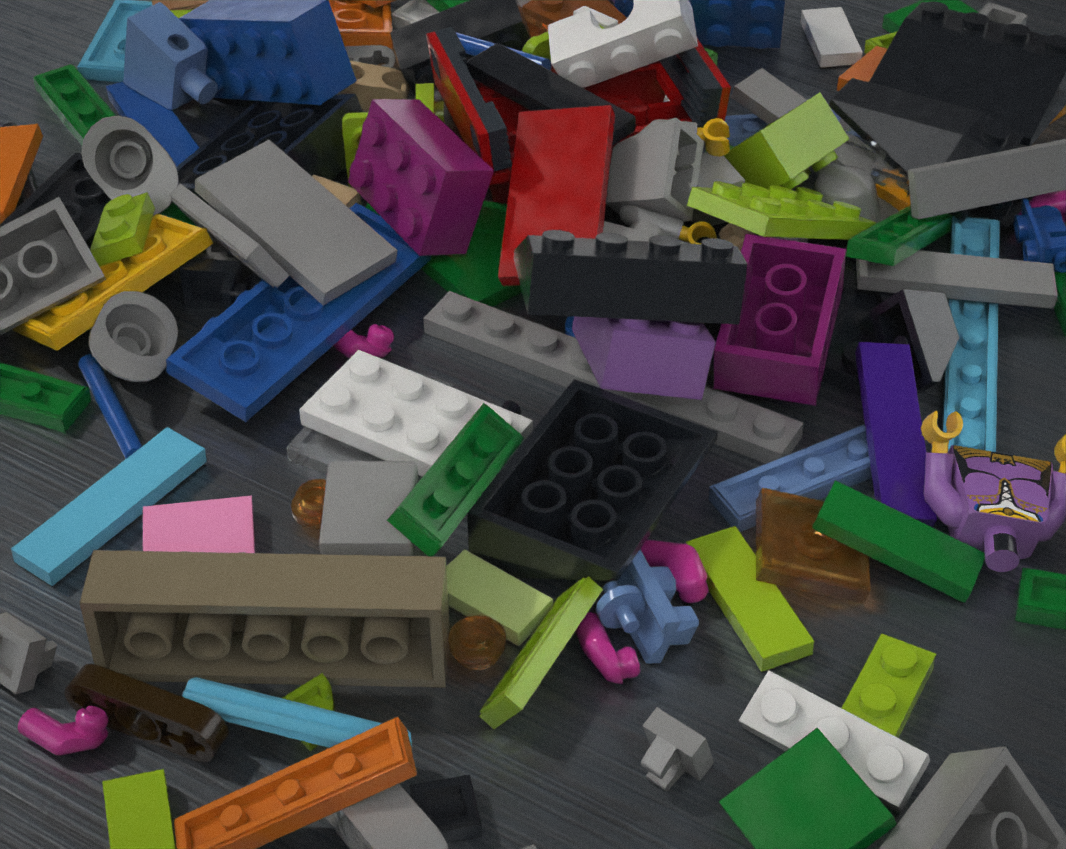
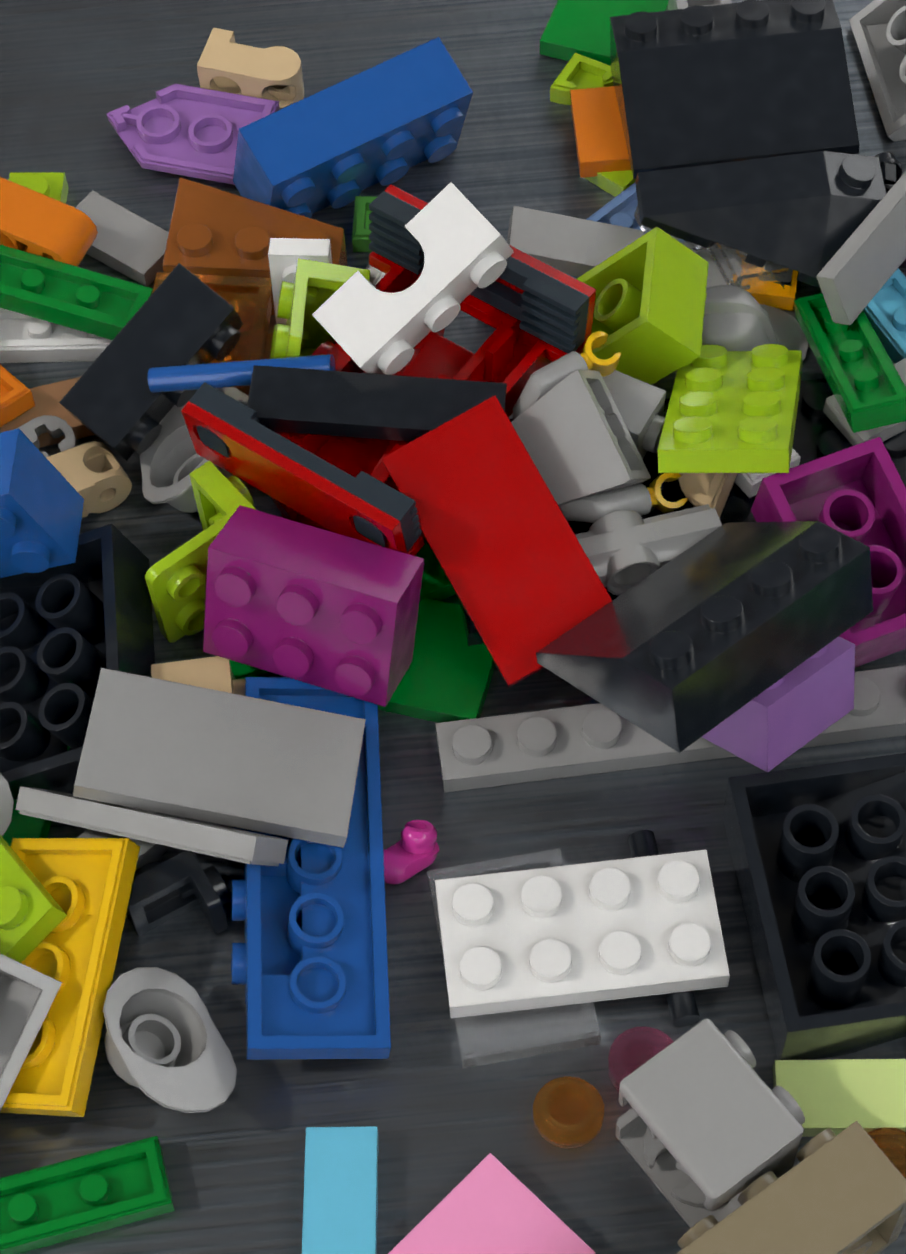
camera: 35 degrees left, 15 degrees up
blue bar [78,354,142,459] -> none
green tile [387,403,524,556] -> none
white tile [800,7,862,68] -> none

